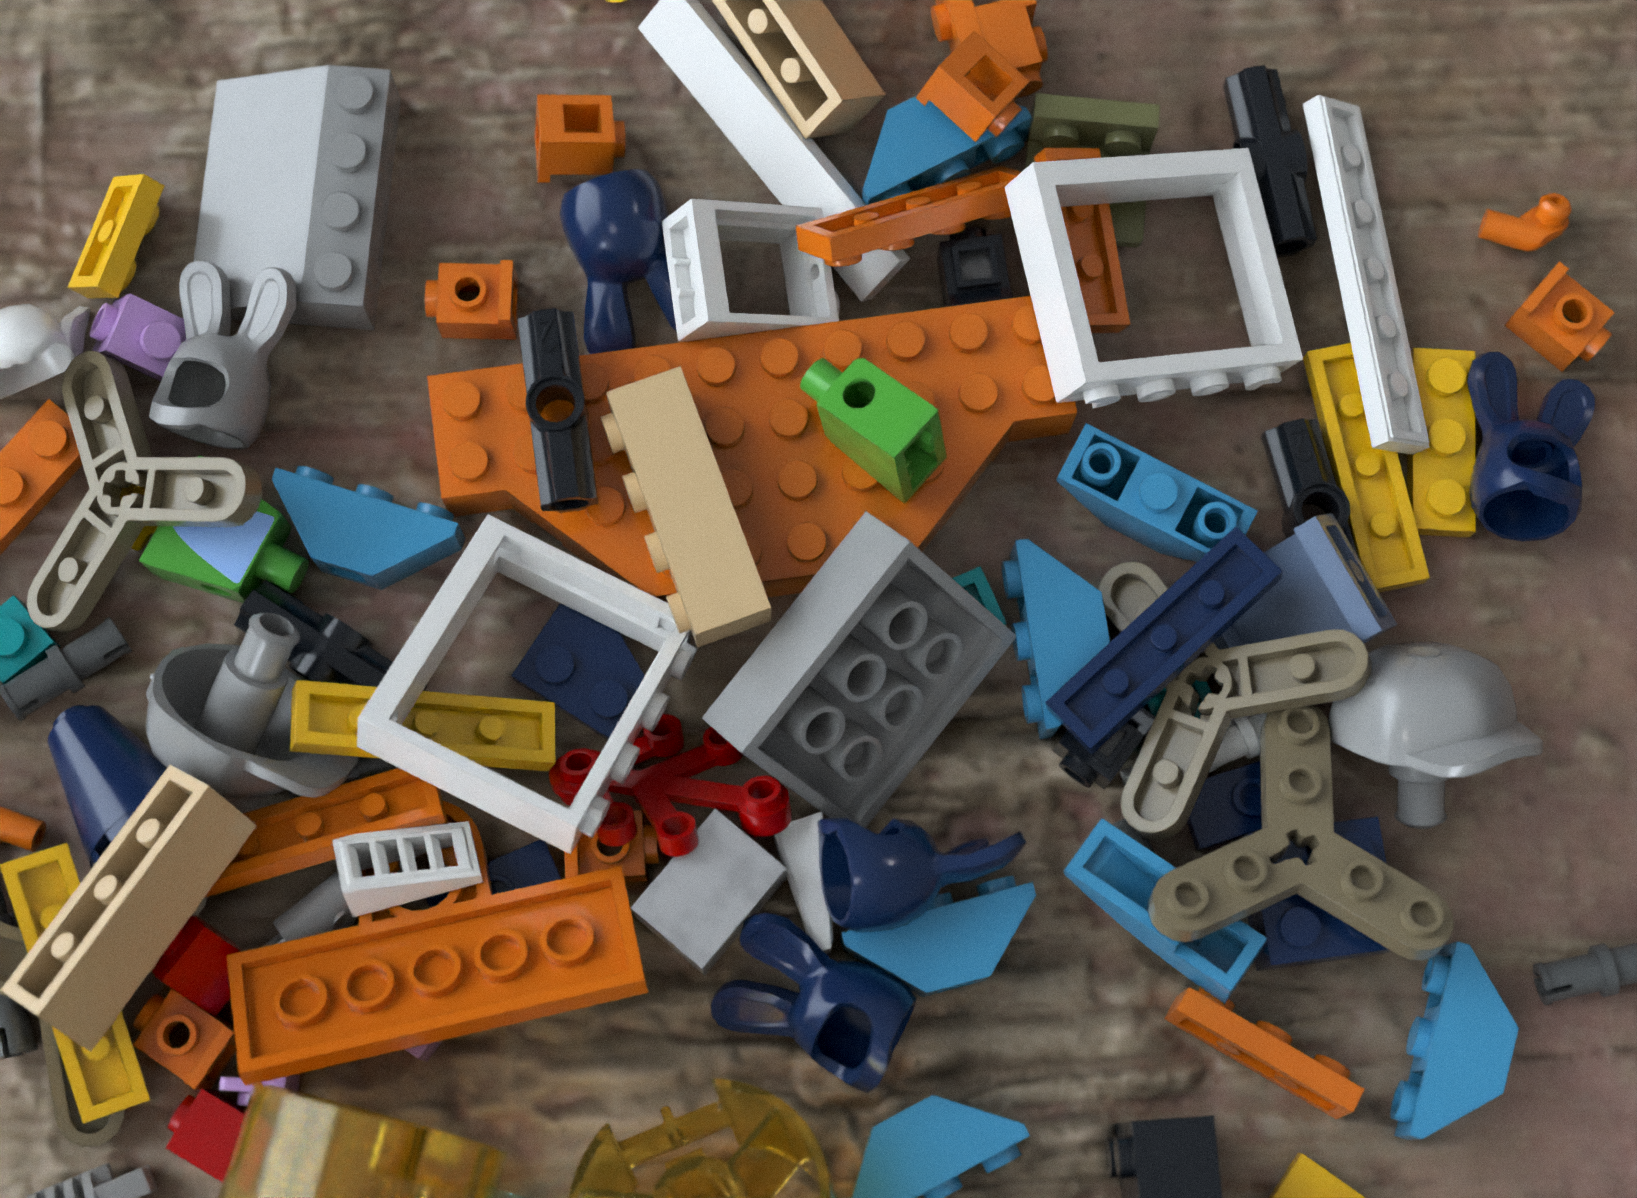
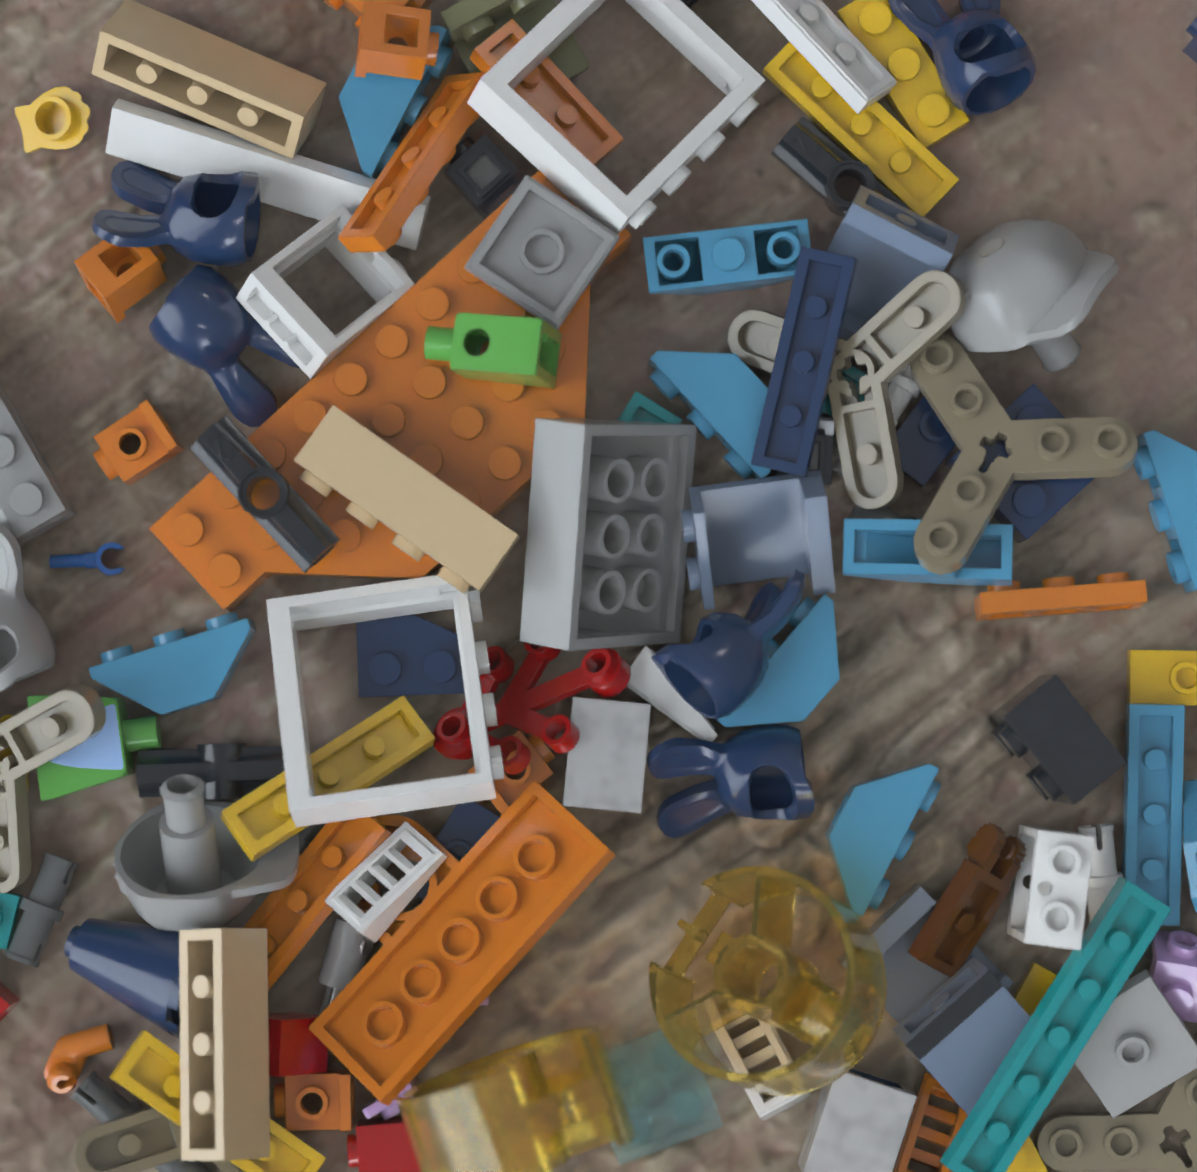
camera: 30 degrees left, 10 degrees up
none -> blue hand [49,542,125,576]
none -> dark blue piece [91,160,261,266]
none -> light grey plate [464,174,620,330]
none -> sand blue panel [680,470,836,610]

